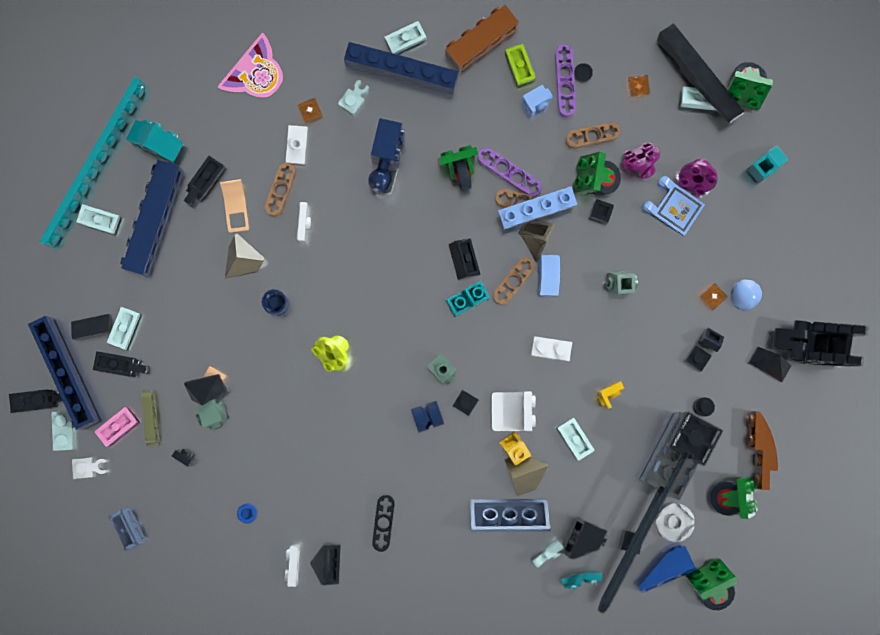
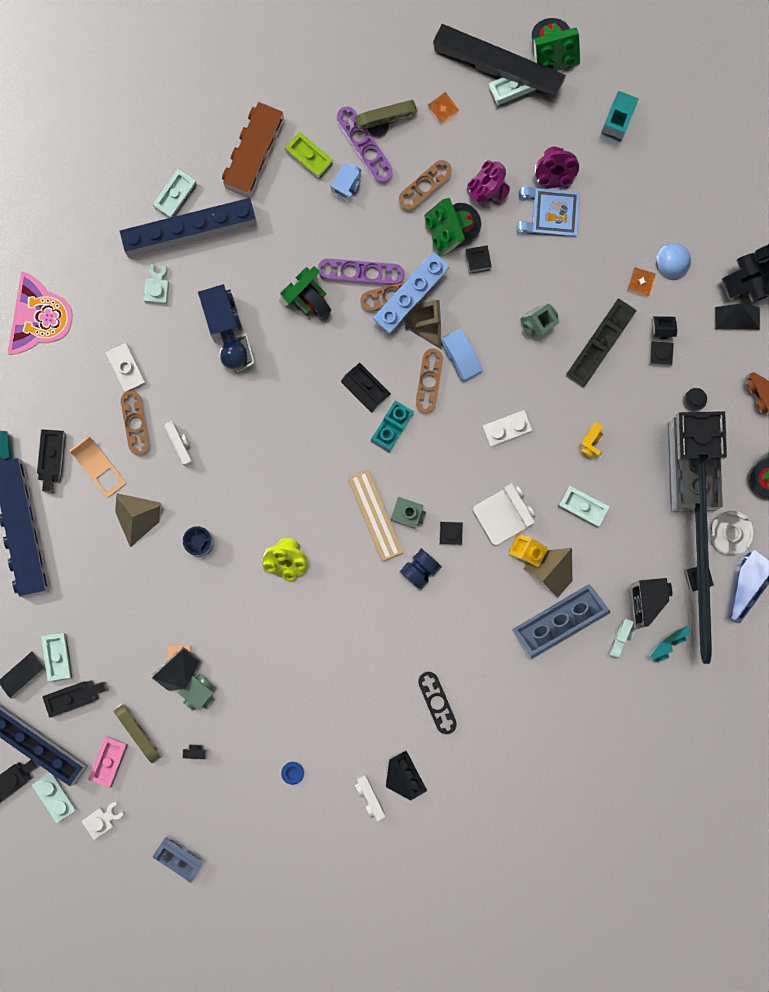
camera: 25 degrees left, 0 degrees up
clear orange tile [298,98,322,123] -> none
none -> tan tile [348,470,403,562]
none -> olive beam [355,100,418,130]
none -> pearl dark grey slope [567,298,637,386]

